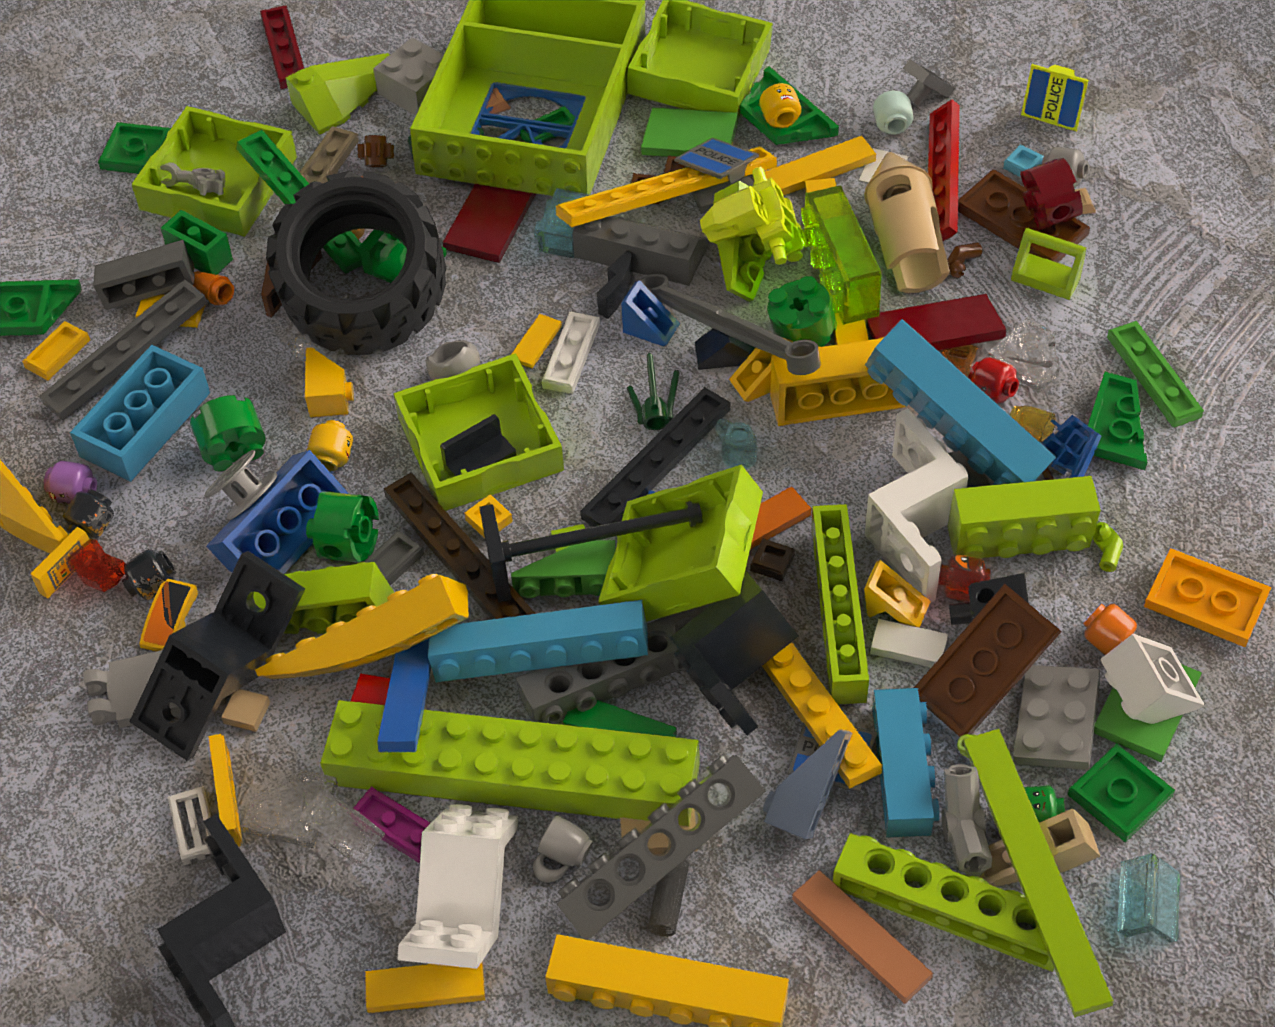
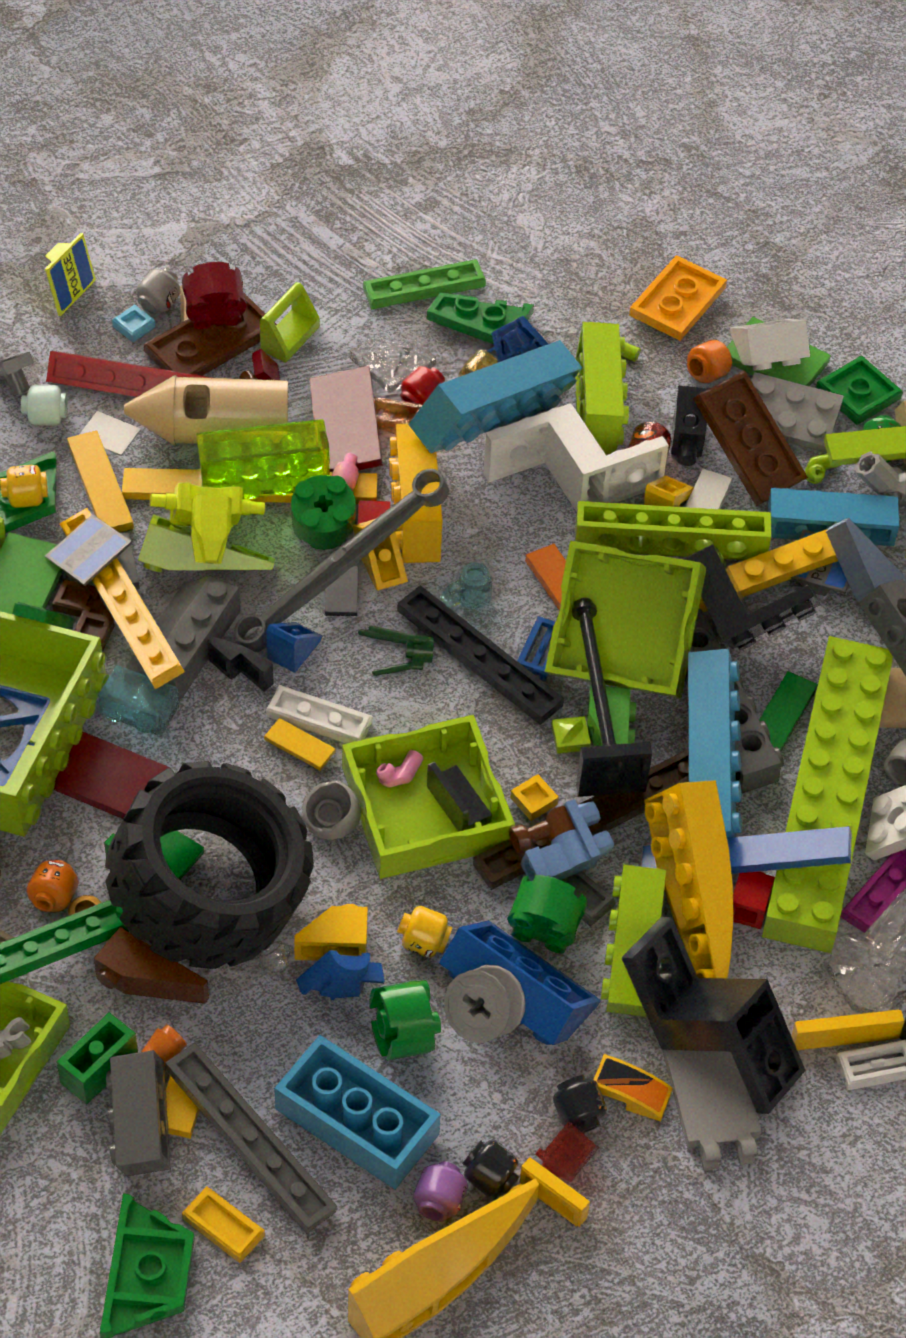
camera: 90 degrees left, 0 degrees up
none -> green tile [12,602,75,630]
none -> dark red tile [252,349,280,380]
none -> blue piece [296,950,385,1001]
none -> bright pink cylinder [332,453,359,491]
none -> bright pink arm [376,750,423,787]
none -> medium blue hips [509,799,614,881]

